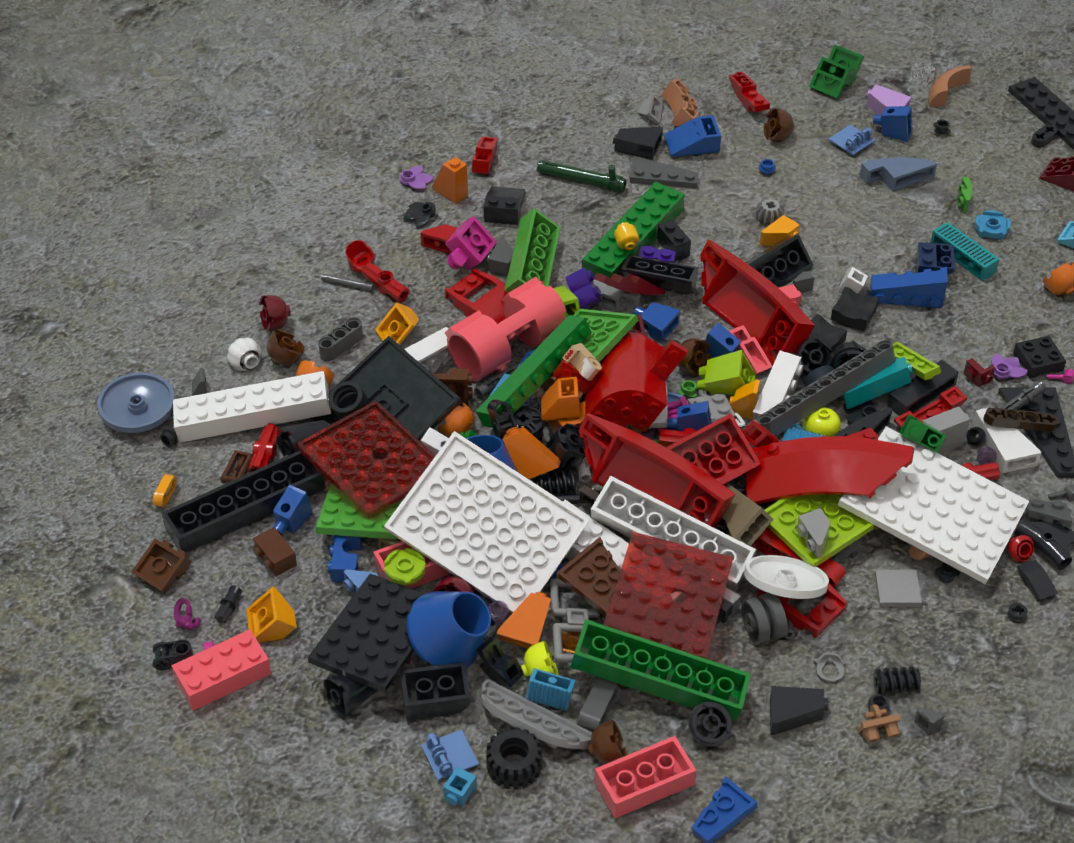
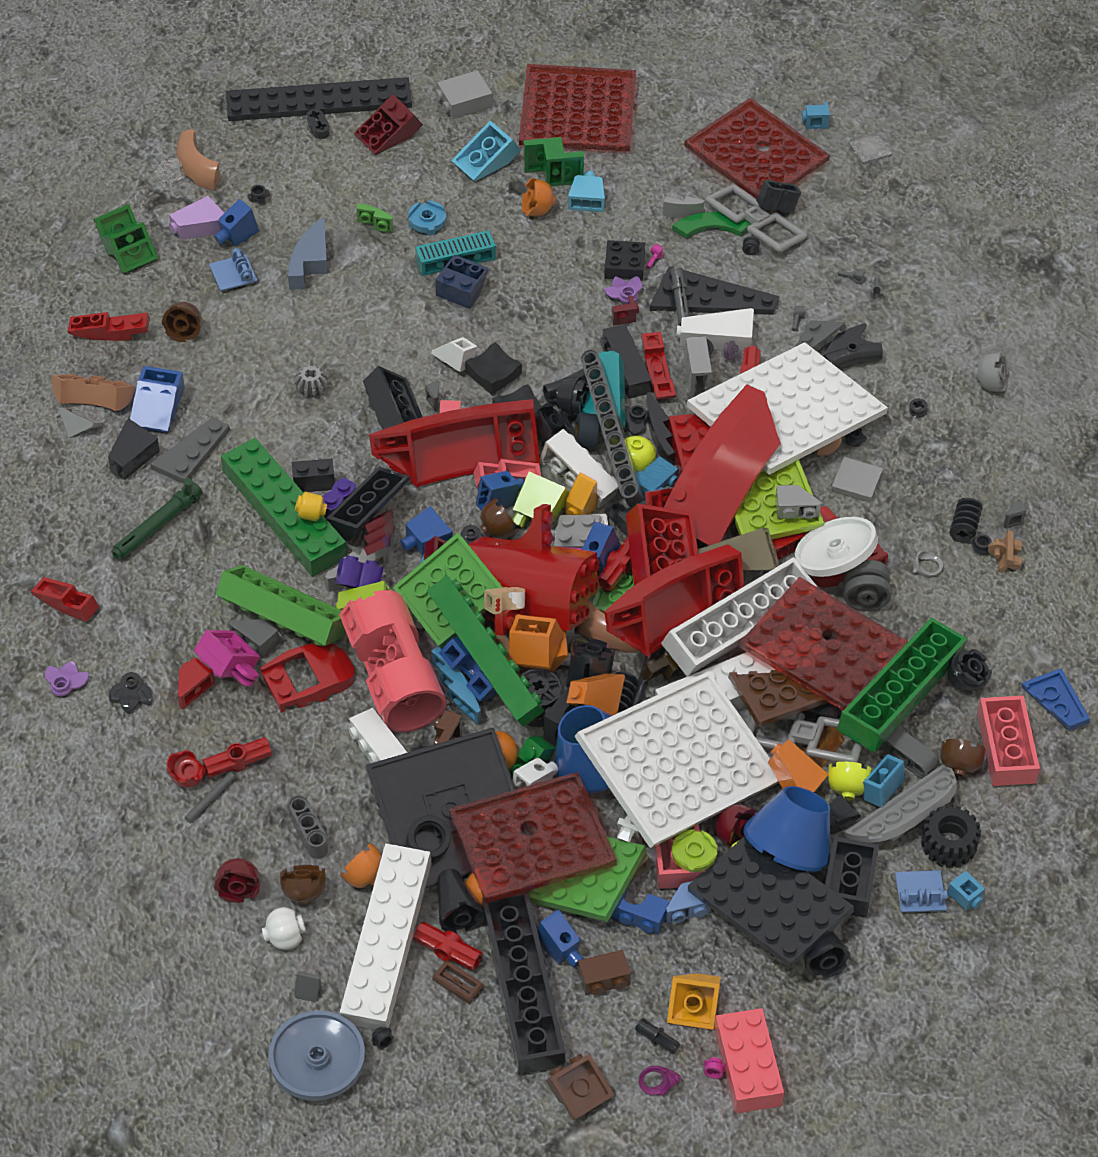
camera: 70 degrees left, 5 degrees up
light orange beam [153,474,177,508] -> none
black piece [153,639,194,671] -> none
light orange slope [375,302,419,345] -> none
orange slope [432,157,468,204] -> none
black slope [483,186,525,225] -> none
black piece [487,399,518,439] -> none
clear purple plate [488,600,509,622] -> none
blue plate [759,159,776,174] -> none
light orange slope [760,215,800,246] -> none
black slope [770,686,828,735] -> none
blue wedge [869,267,948,308] -> none
lime plate [893,342,941,380] -> none
green slope [899,414,947,453] -> none
dark brown beam [983,407,1058,432] -> none
red cone [1007,535,1034,563] -> none
black slope [1017,560,1058,602] -> none

